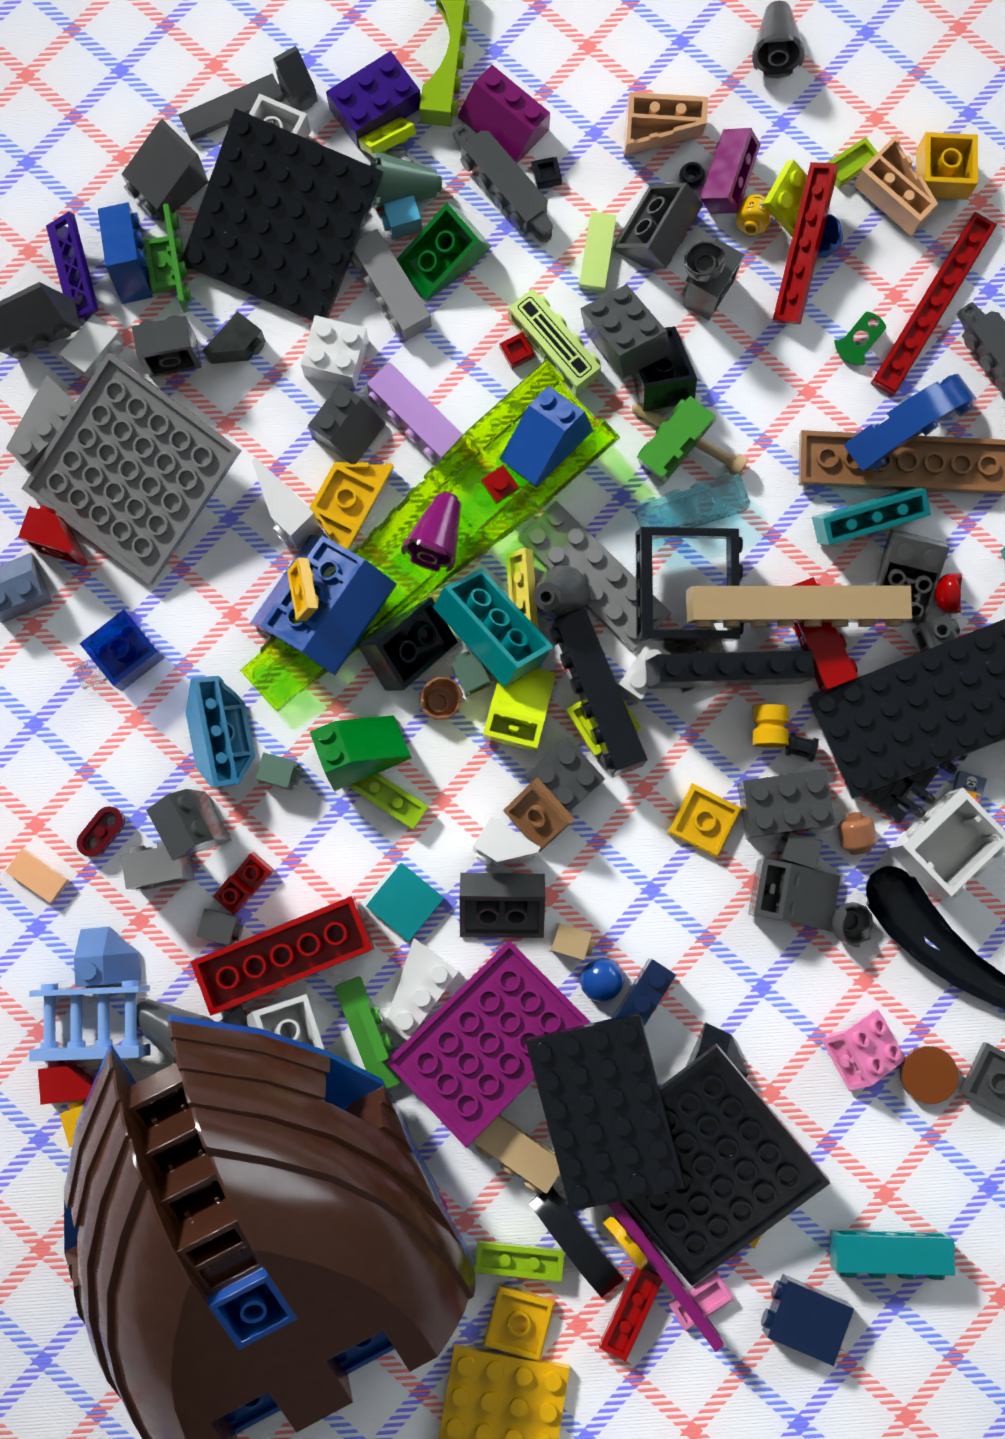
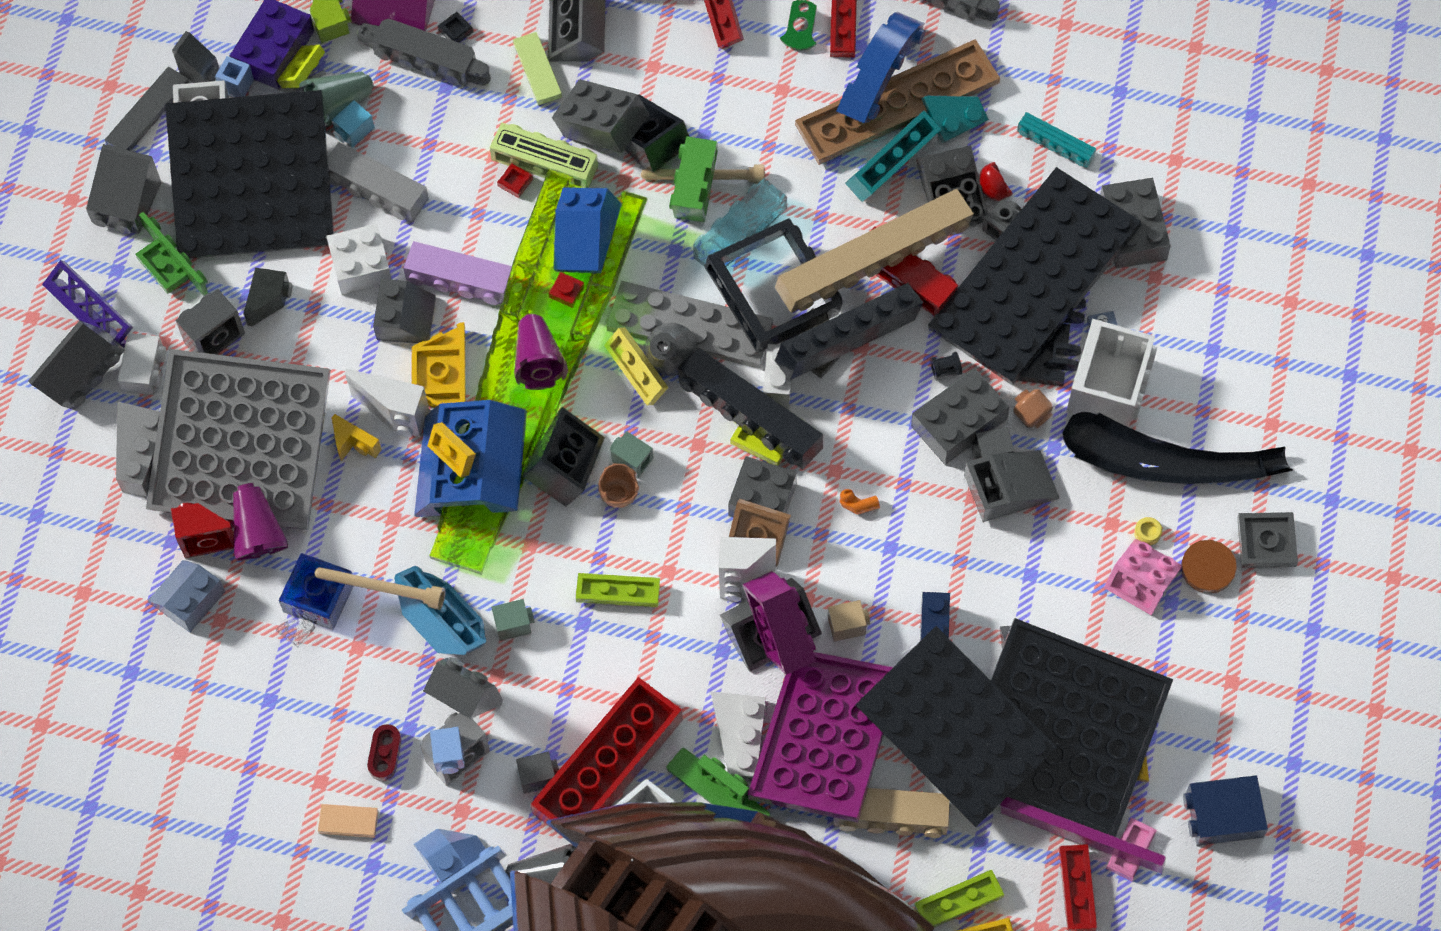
camera: 25 degrees left, 15 degrees down
blue wedge [98,202,153,304] -> none
red slope [213,852,275,915] -> none
green slope [310,715,412,791] -> none
teal tile [366,863,444,942] -> none
green slope [396,202,492,300] -> none
teal brick [433,568,554,688] -> none
neon yellow slope [483,668,557,752] -> none
black slope [529,1185,624,1298] -> none
blue hair [580,957,625,1003] -> none
yellow tile [602,1216,648,1271] -> none
yellow tile [667,783,742,858] -> none
dark grey brick [682,239,745,321] -> none
dark grey hair [684,240,726,283] -> none
yellow wheel [752,704,789,748] -> none
teal brick [830,1230,955,1280] -> none
dark grey hair [832,902,873,948] -> none
none -> light blue brick [215,56,254,97]
none -> magenta cone [233,483,289,561]
none -> tan piece [315,568,445,610]
none -> yellow slope [331,413,382,461]
none -> light blue brick [430,727,465,774]
none -> magenta brick [743,571,816,675]
none -> orange arm [839,489,880,514]
none -> teal wing [921,95,989,143]
none -> light yellow tile [1134,517,1162,546]

